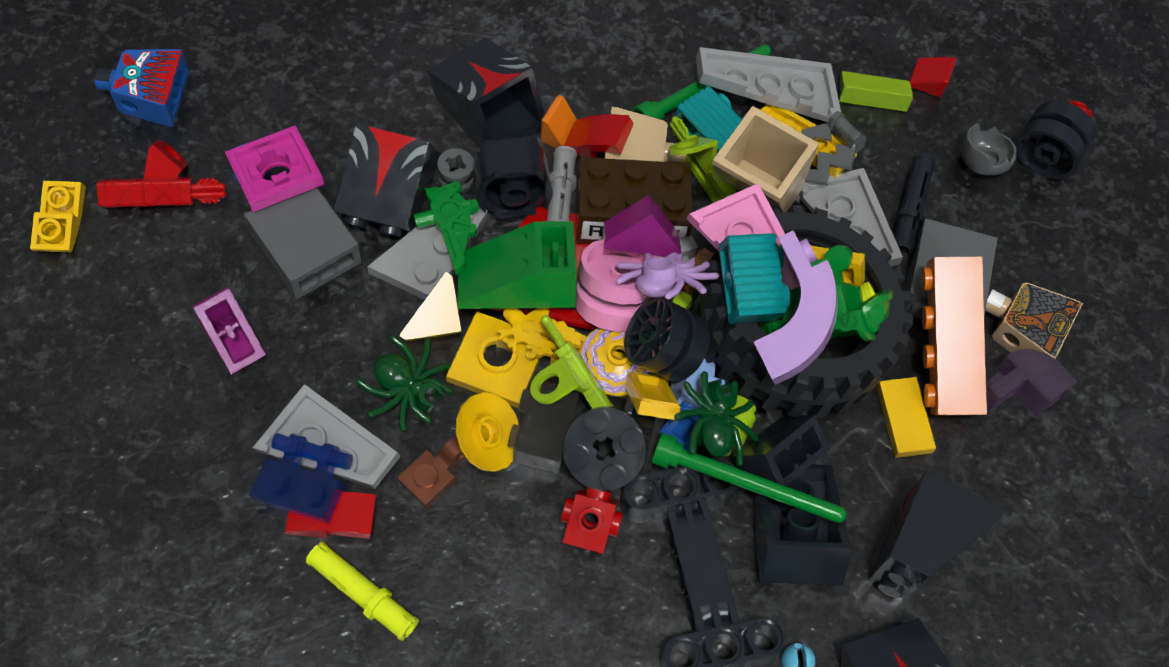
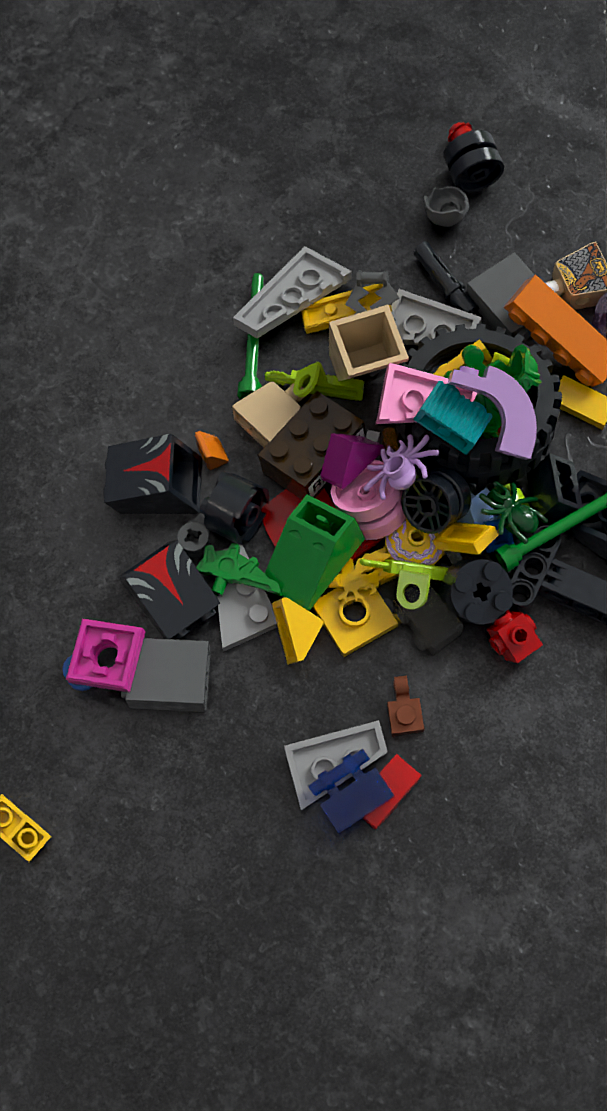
camera: 40 degrees left, 5 degrees up
red piece [96,140,226,208] -> none
magenta slope [192,287,266,375] -> none
neon yellow pin [306,542,419,641] -> none
dark green animal [356,335,453,431] -> none
yellow dish [456,392,521,472] -> none
light grey pin [547,146,577,221] -> none
red slope [564,114,634,158] -> none
teal brick [676,86,744,155] -> none
lime slope [839,71,913,112] -> none
red slope [910,57,956,98] -> none

